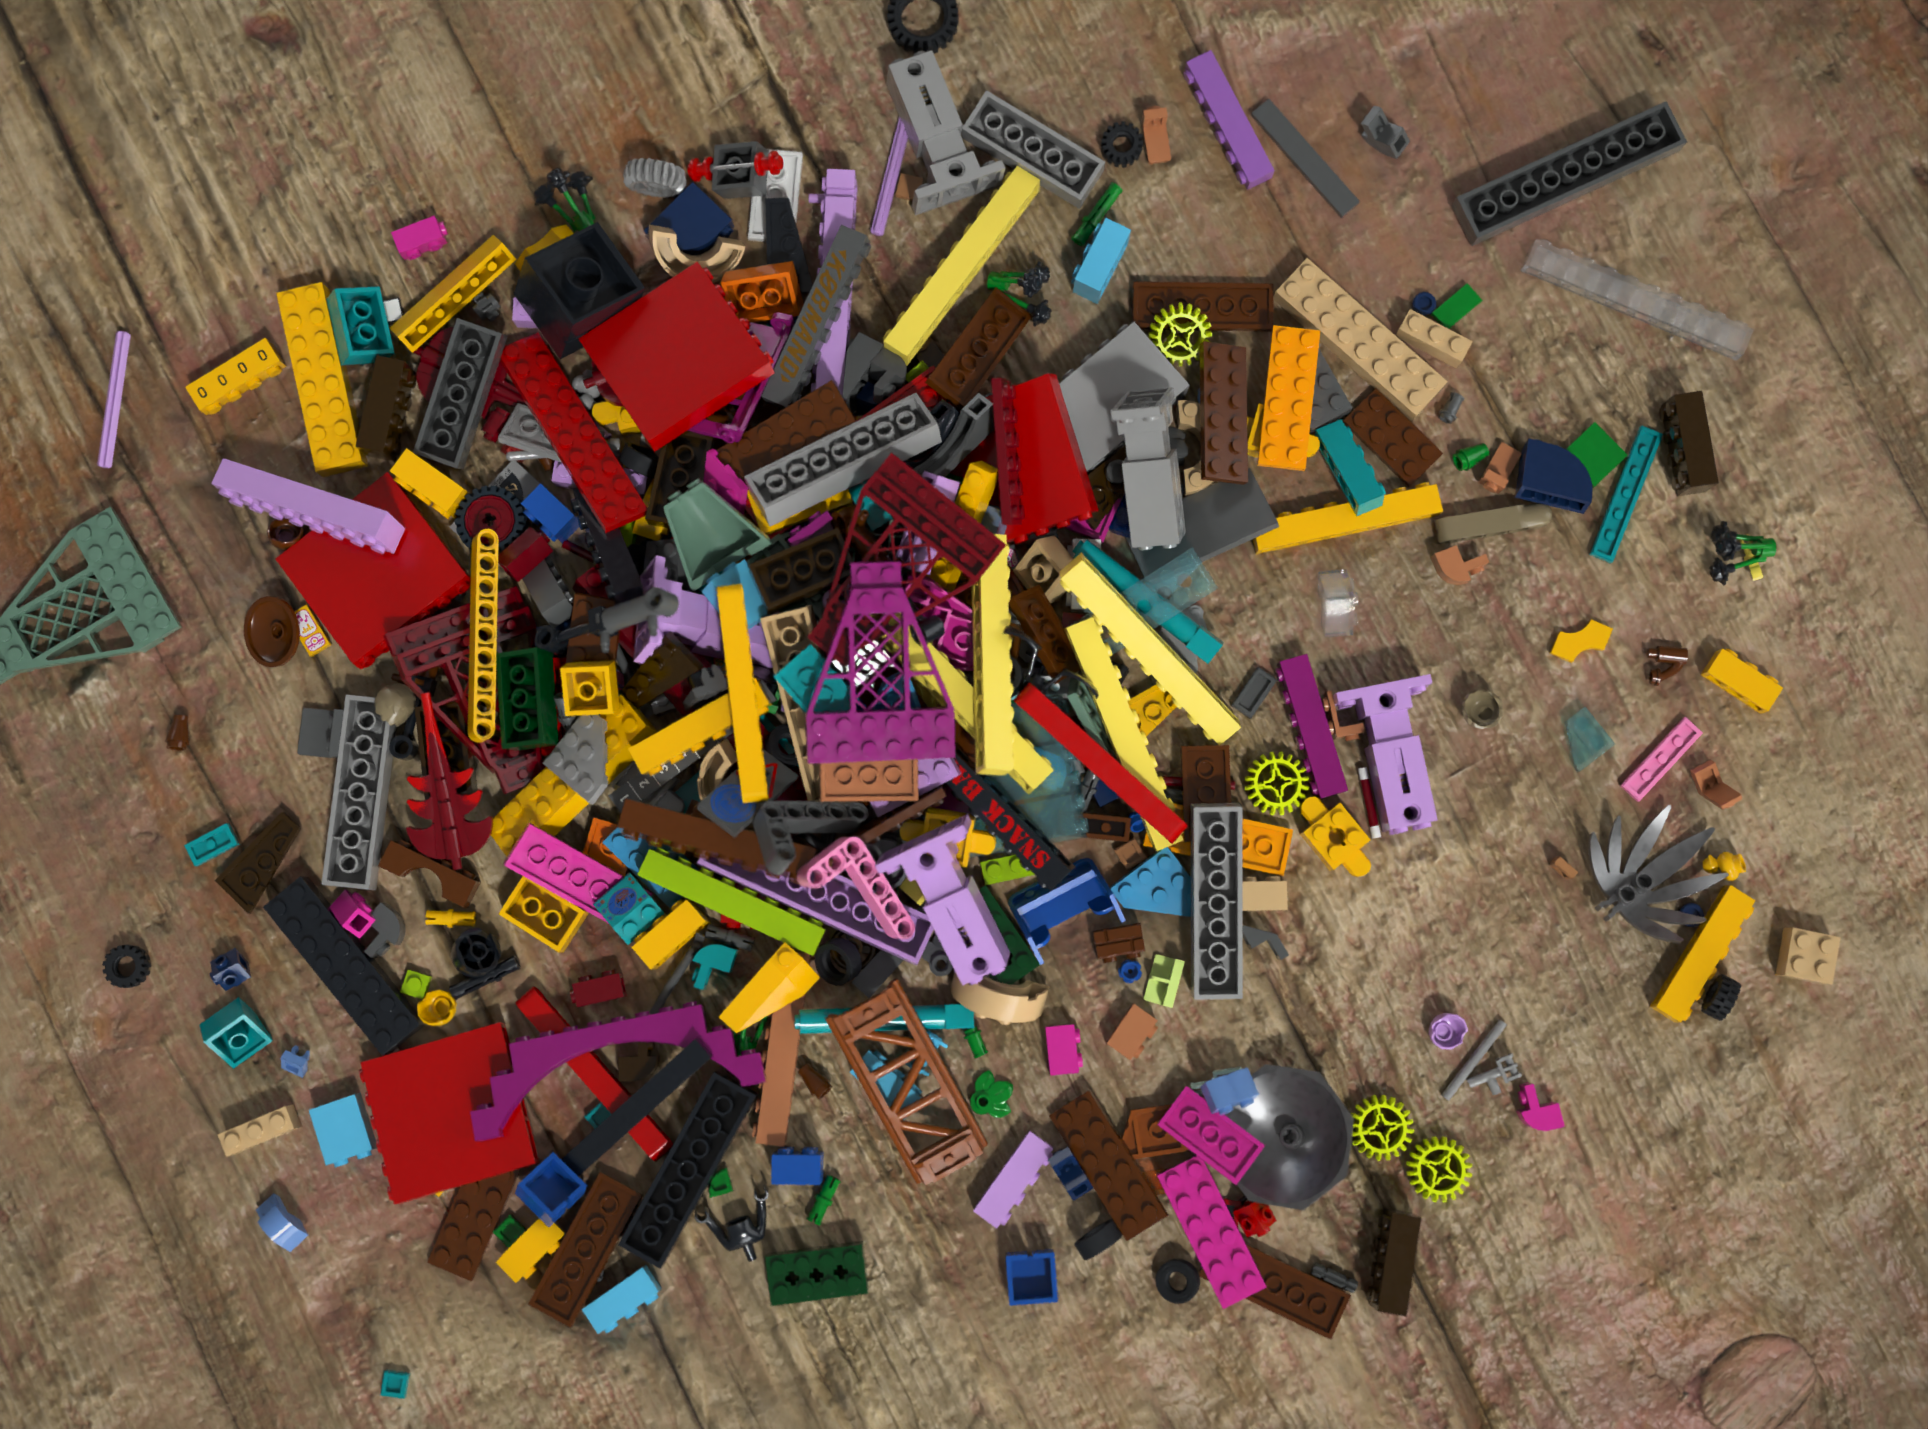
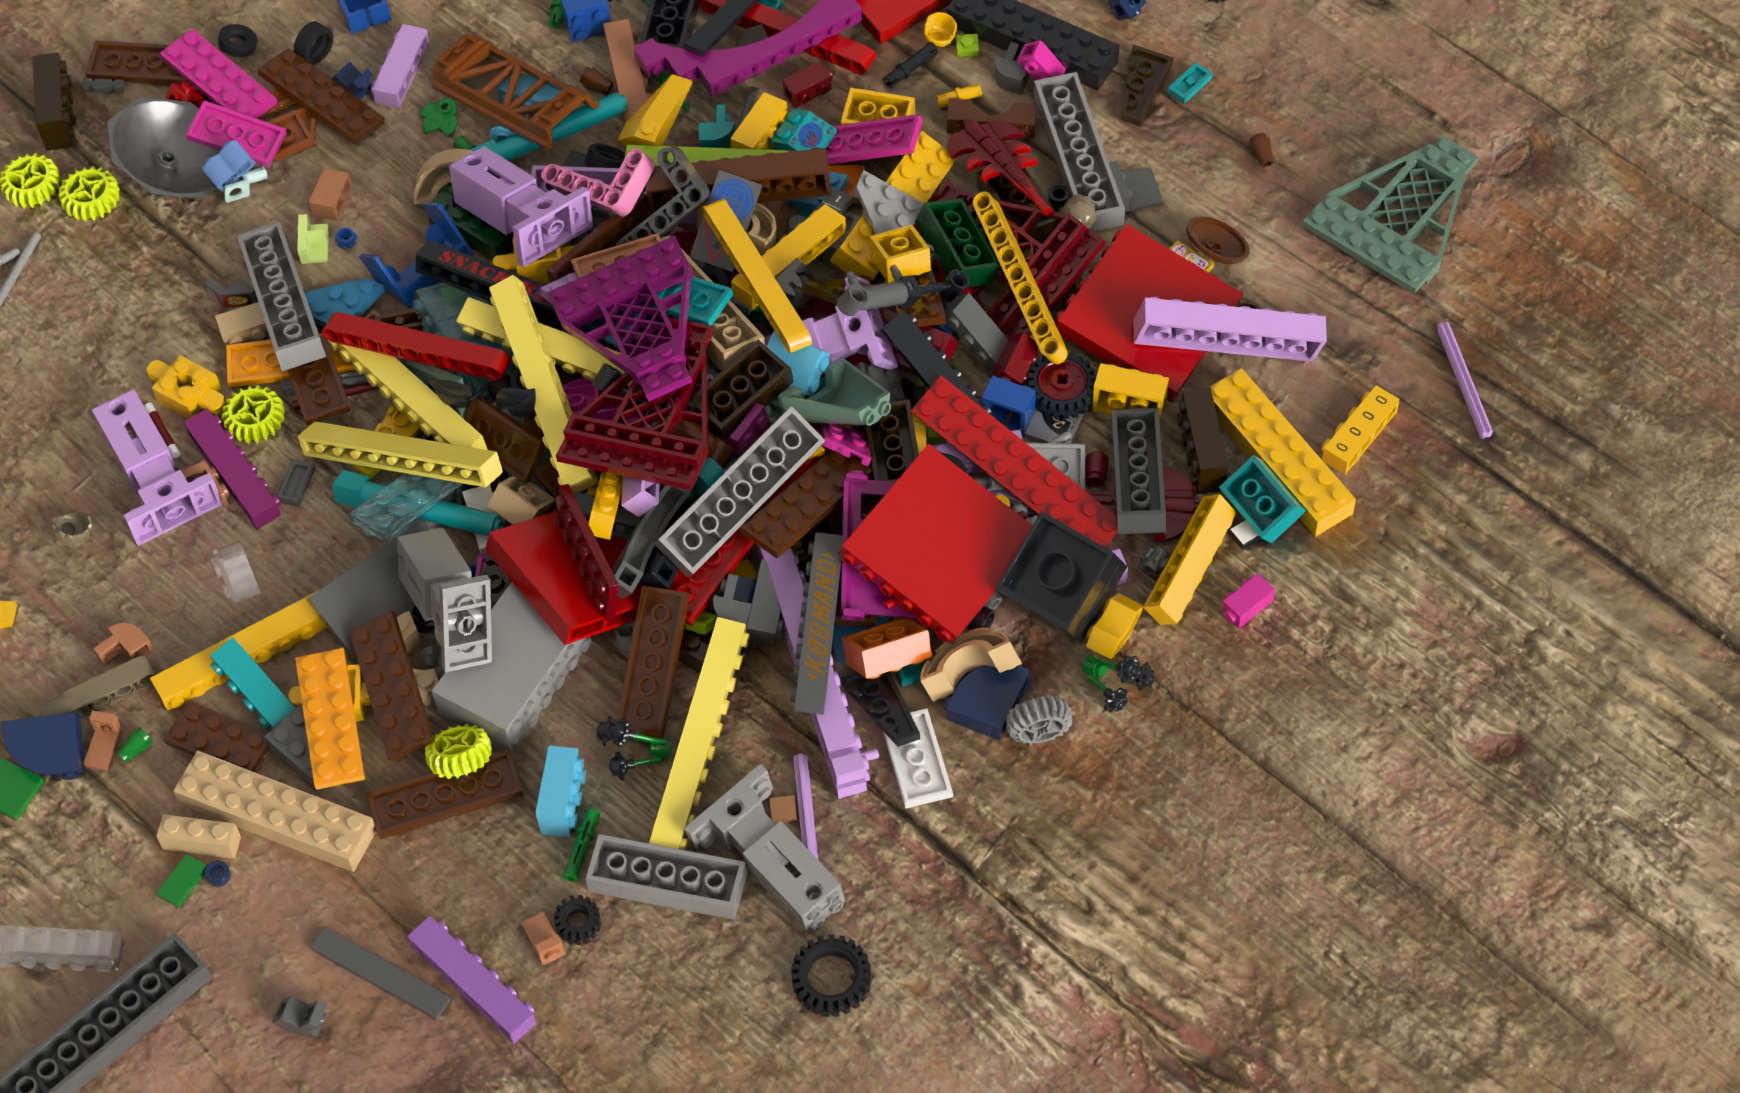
camera: 160 degrees right, 25 degrees down
black cylinder [451,928,501,978] -> none
dark grey brick [687,141,783,199] -> none
dark pink brick [1045,1024,1083,1076] -> none
reddish brown brick [1092,923,1145,963] -> none
lavender hair [1428,1013,1468,1050] -> none
dark grey pin [1439,392,1464,424] -> none

